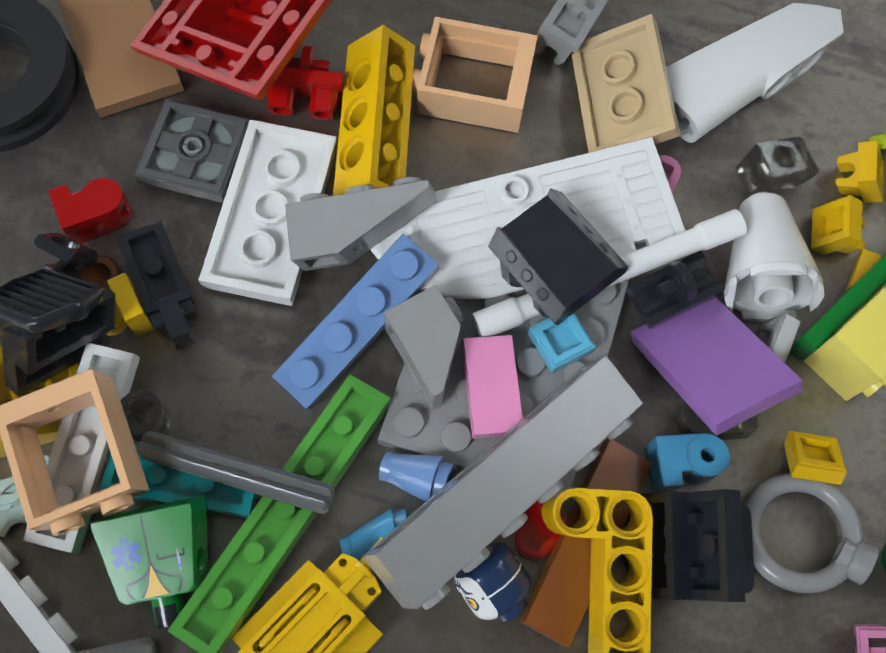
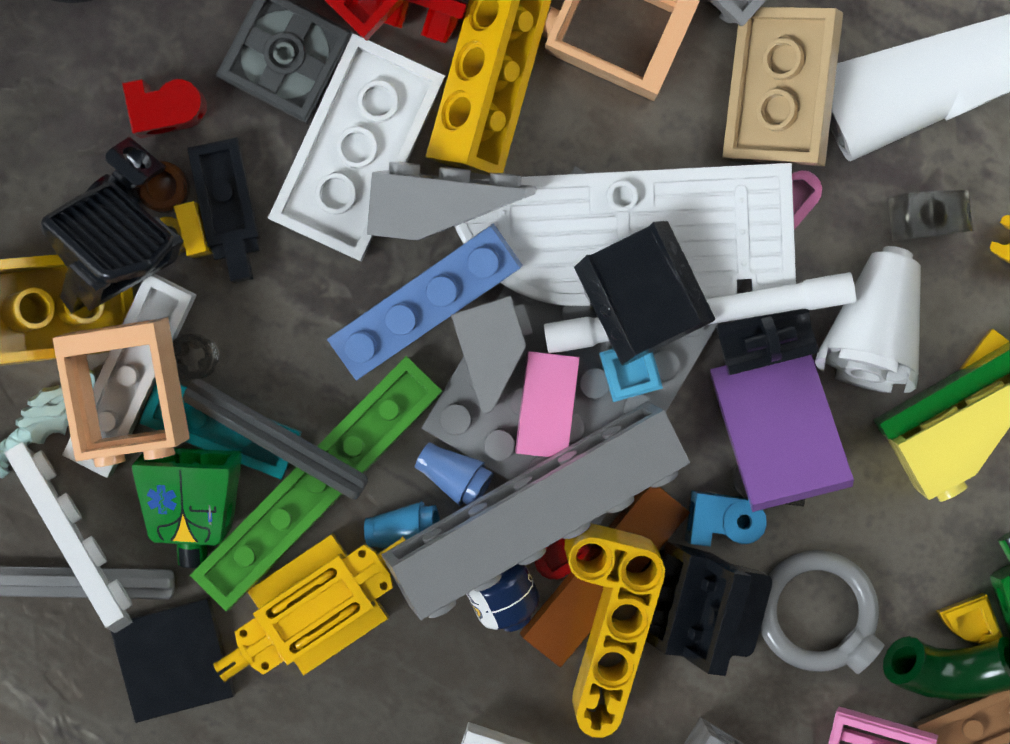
camera: 20 degrees right, 20 degrees up
light grey tile [756,313,801,363] -> none
yellow tile [784,431,847,485] -> none
yellow tile [811,195,865,255] -> none

